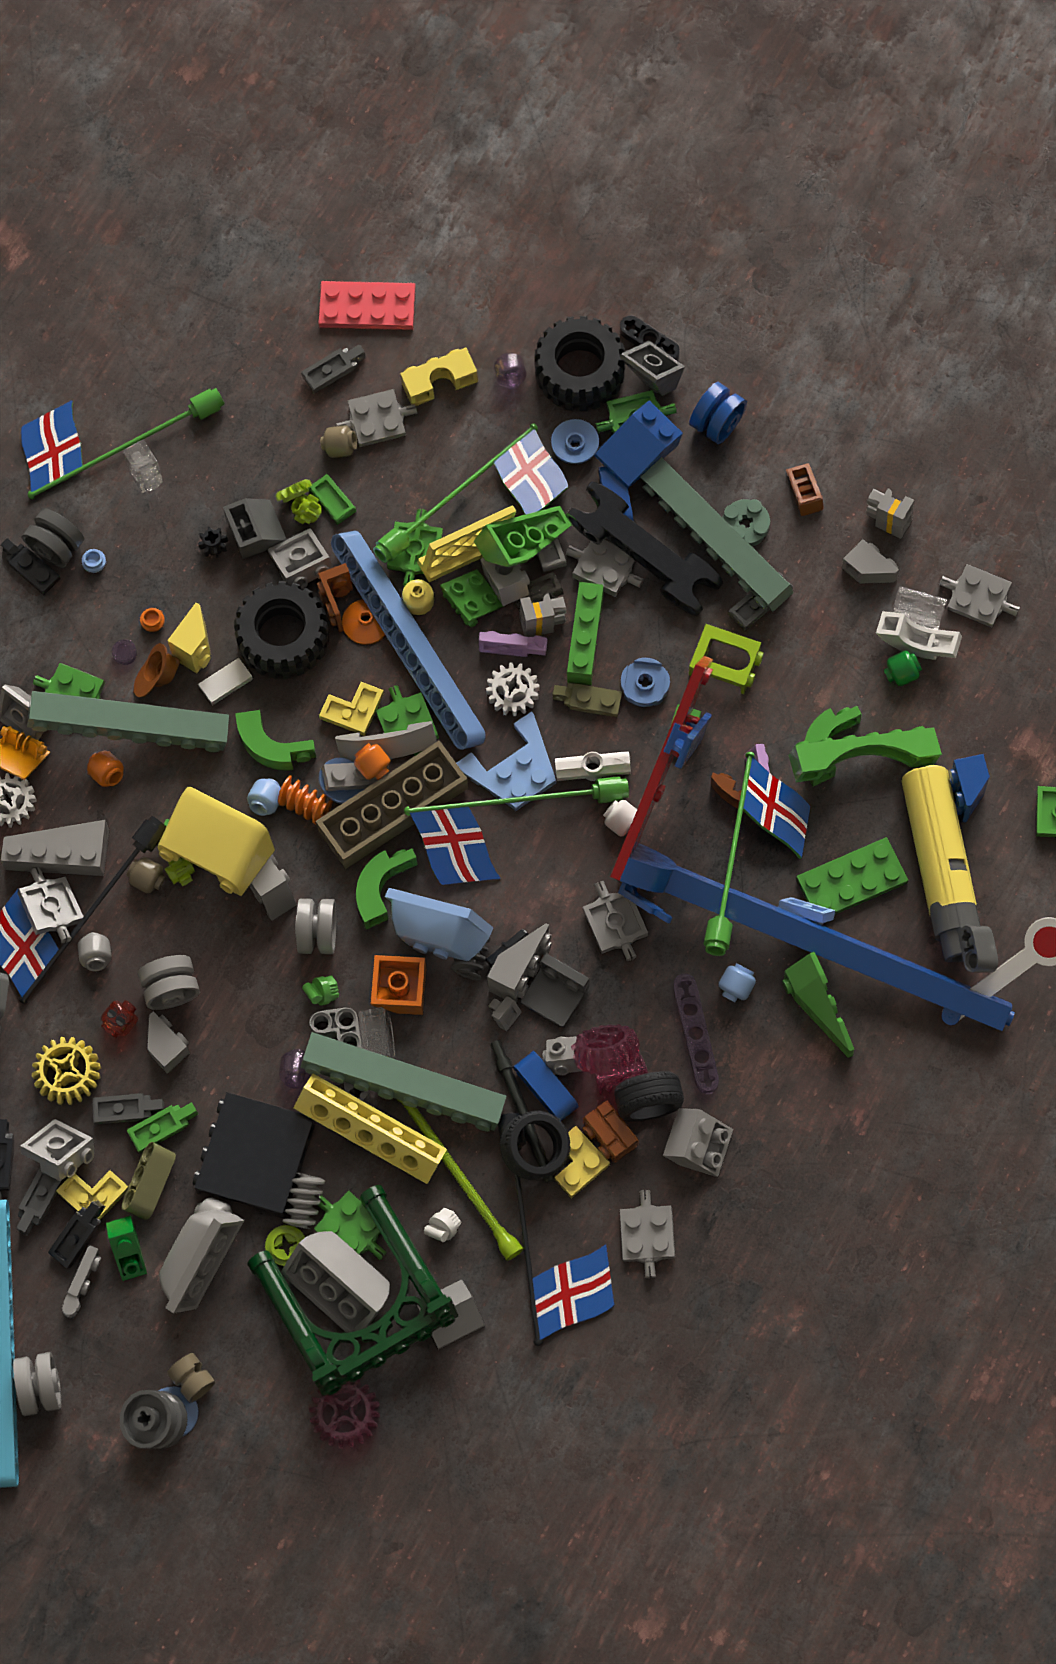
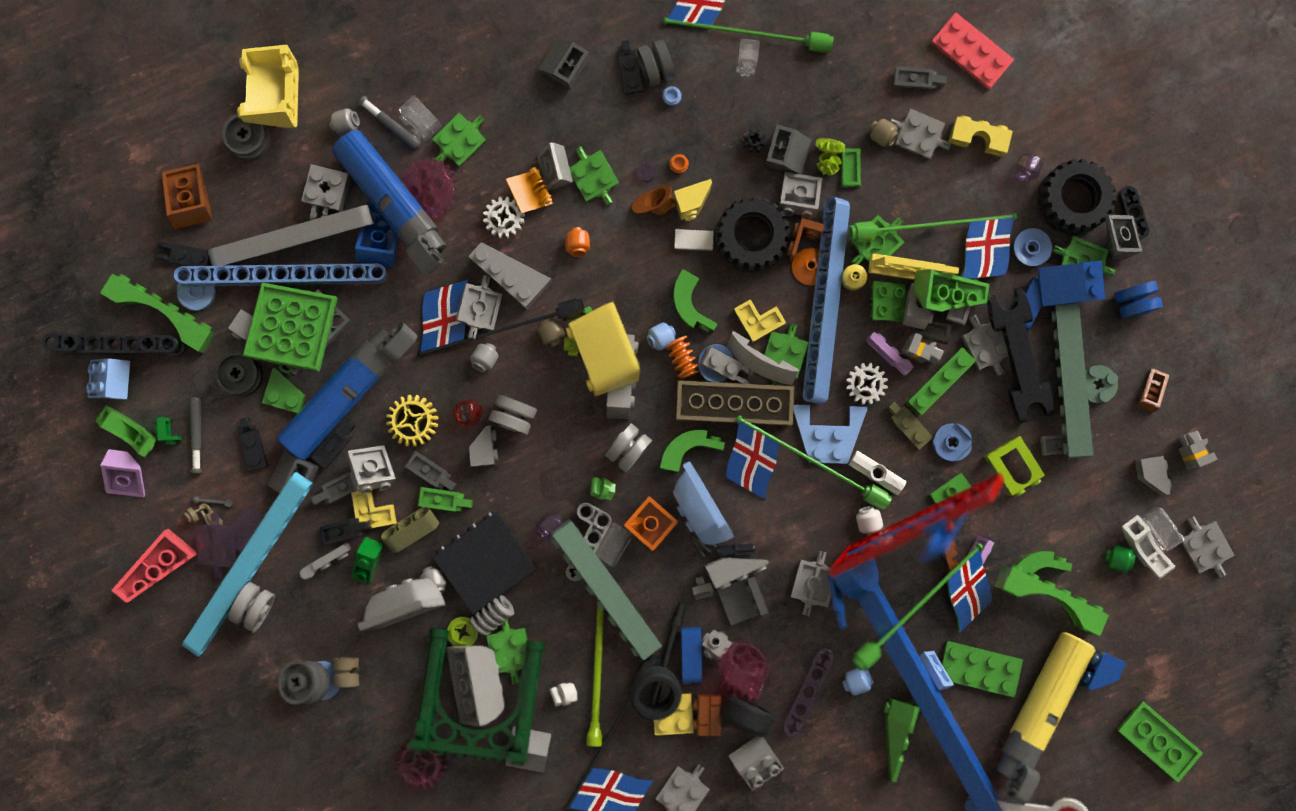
camera: 30 degrees right, 15 degrees up
sand green brick [27,691,229,752] -> none
light yellow brick [293,1073,447,1184] -> none
orange head [354,743,391,780] -> none

